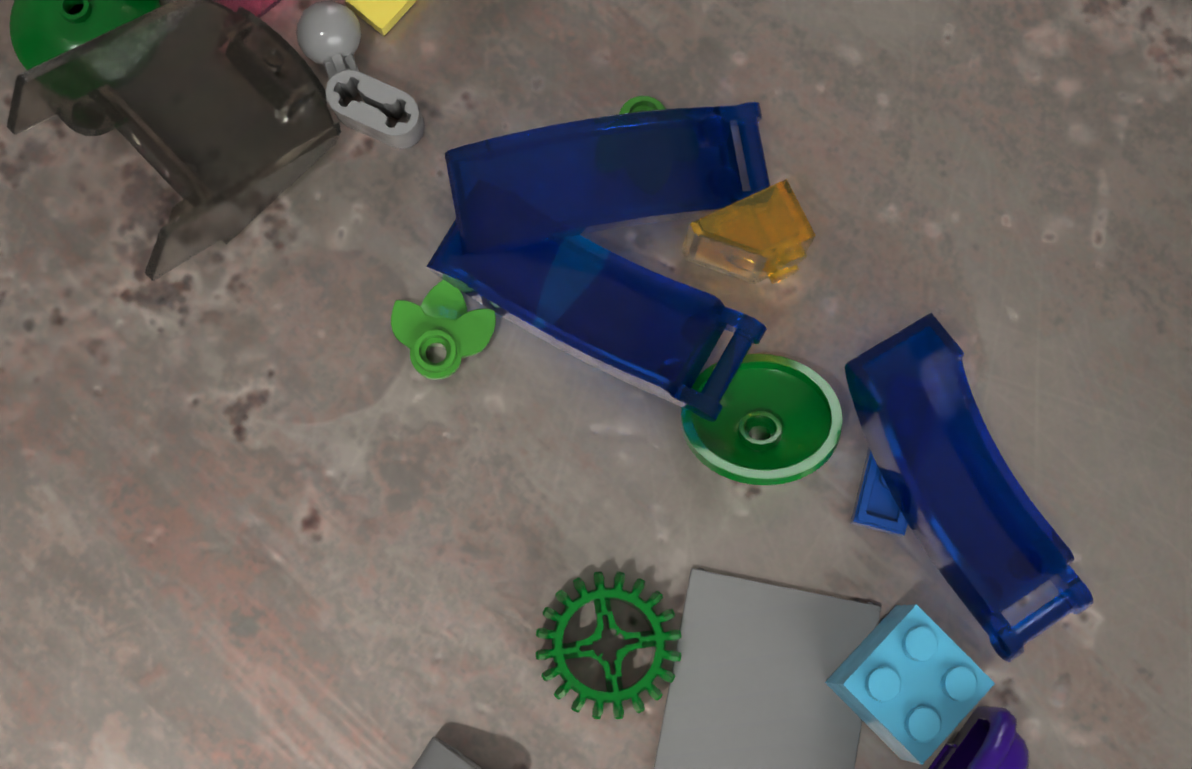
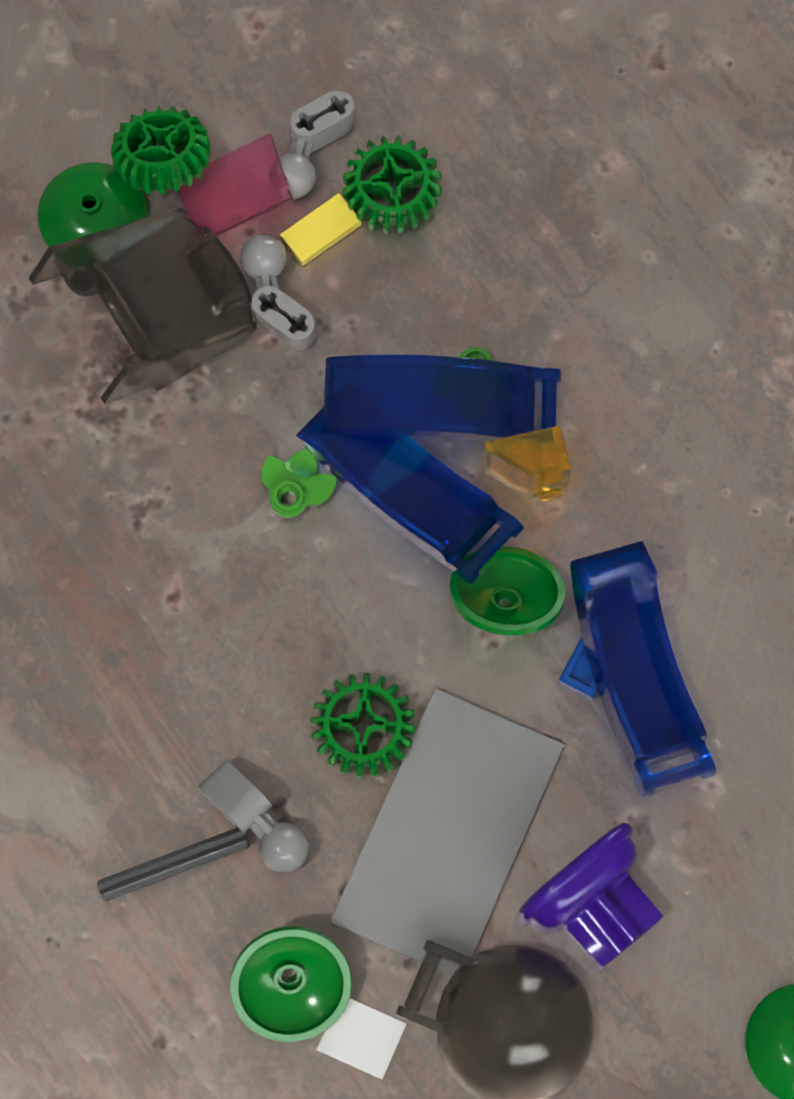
camera: 20 degrees right, 5 degrees down
medium azure brick [825,604,995,765] -> none

